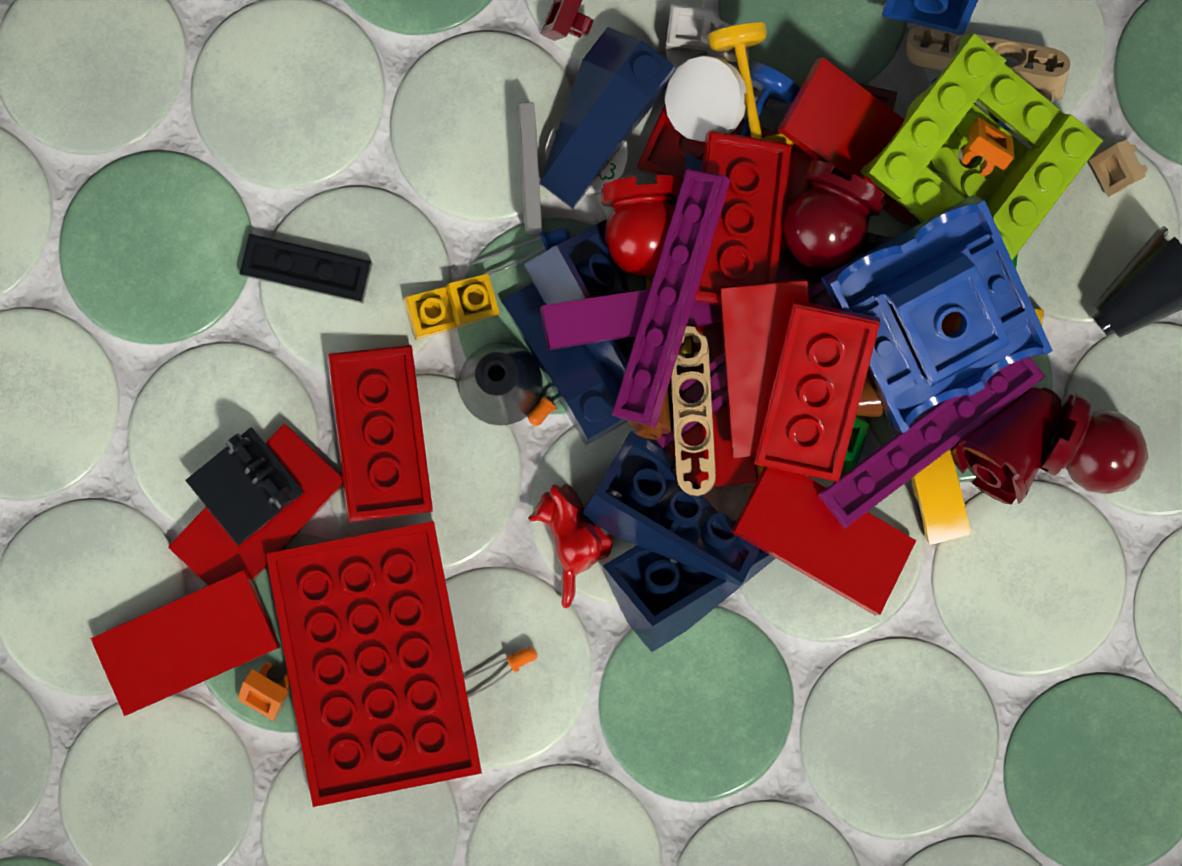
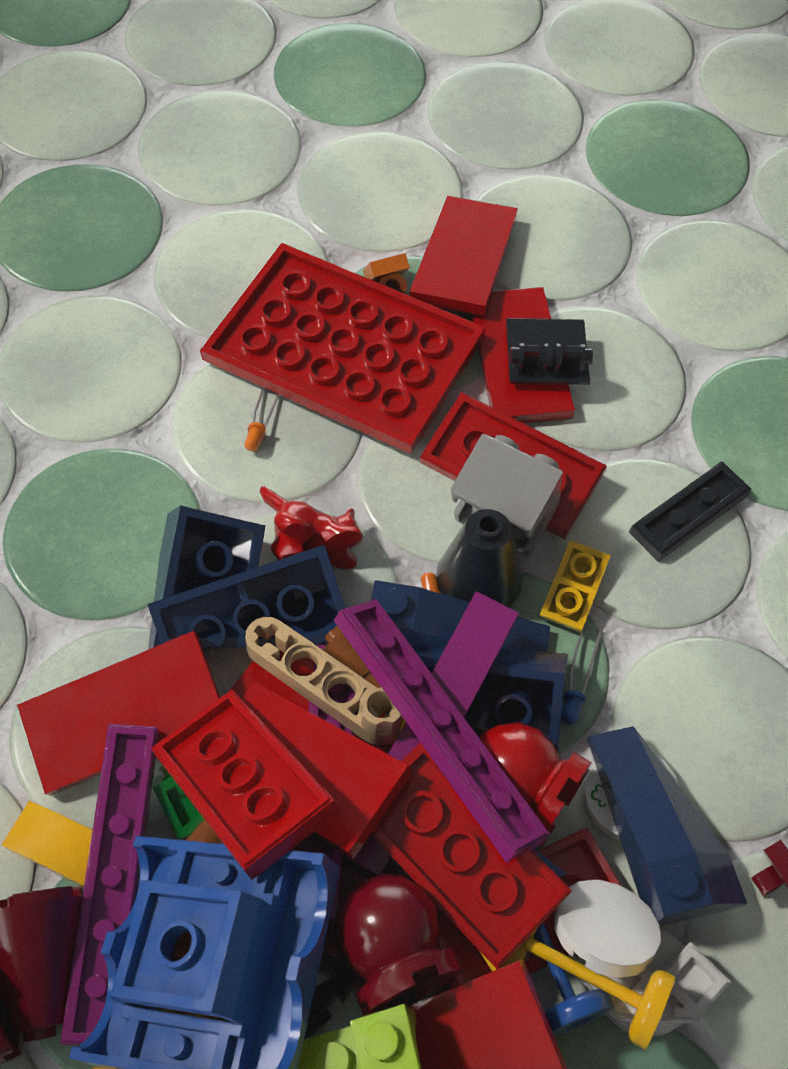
camera: 125 degrees right, 25 degrees down
light grey tile [517,102,543,235] -> none
none -> light grey piece [451,434,562,557]

